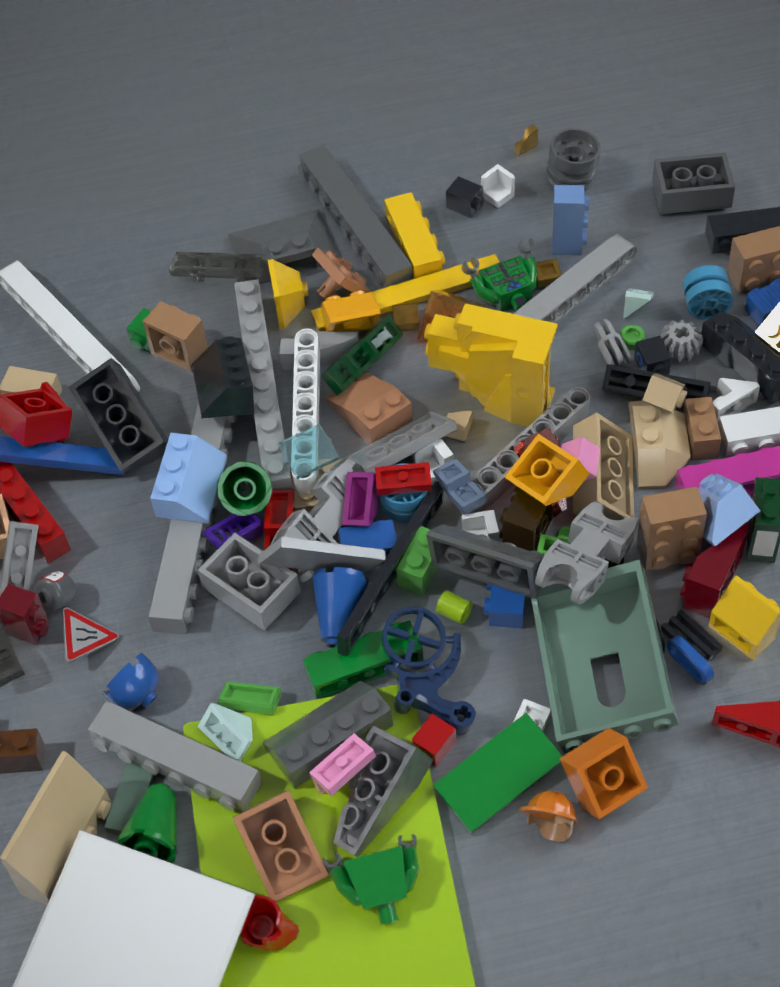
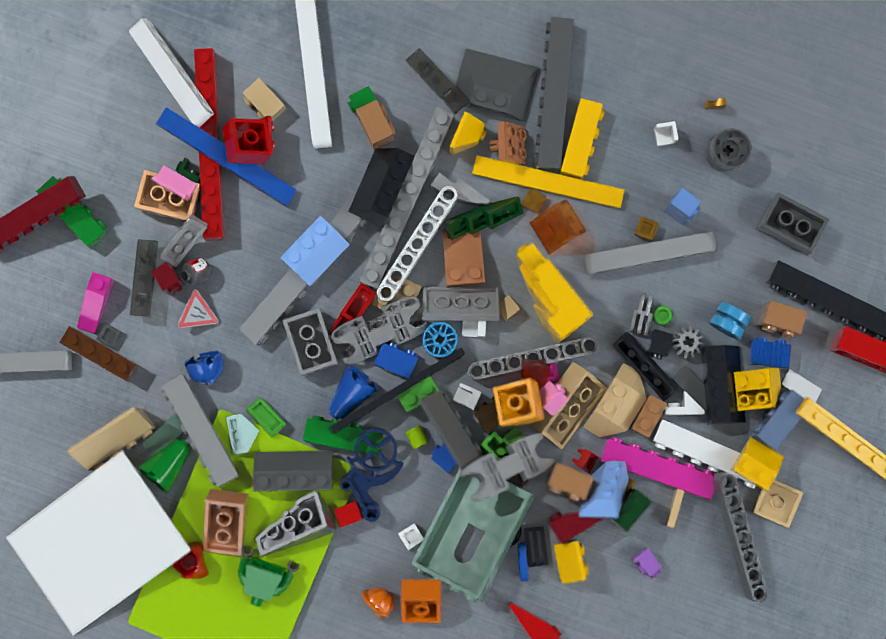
camera: 30 degrees right, 30 degrees up
black slope [68,358,168,472] -> none
dark purple slope [203,513,264,549] -> none
green cone [217,461,272,516] -> none
light grey tile [259,537,385,574] -> none
clear light blue piece [277,424,340,479] -> none
bright pink panel [309,733,376,796] -> none
light orange slope [321,291,381,332] -> none
magenta slope [342,472,379,527] -> none
red plate [375,462,432,496] -> none
sand blue slope [433,458,487,515] -> none
green tile [433,712,563,834] -> none
black brick [446,176,484,218] -> none
green torso [462,238,538,311] -> none
light aqua slope [623,288,654,319] -> none
tan brick [642,373,687,412] -> none

